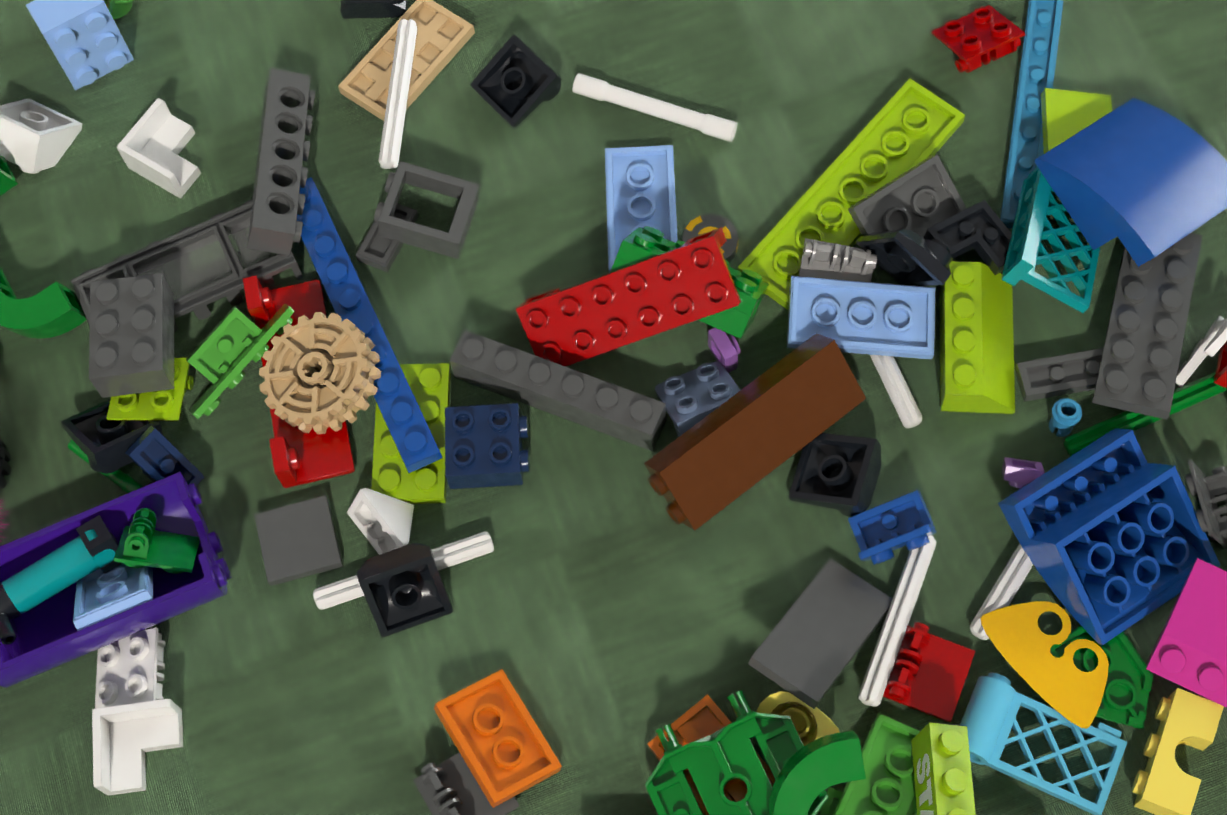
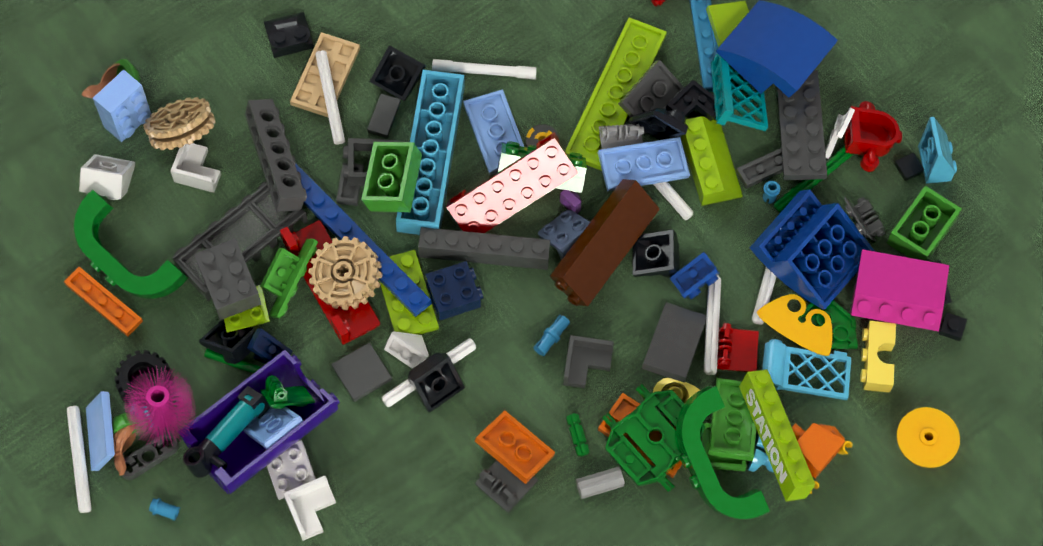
camera: 25 degrees left, 0 degrees up
medium lavender plate [1001,457,1044,488] -> none
none -> tan piece [143,97,216,150]
none -> bright green brick [361,142,422,212]
none -> dark grey tile [367,94,401,138]
none -> medium azure brick [396,70,465,235]
none -> dark azure pin [533,315,570,356]
none -> dark grey panel [563,335,614,388]
none -> green axle [566,413,589,457]

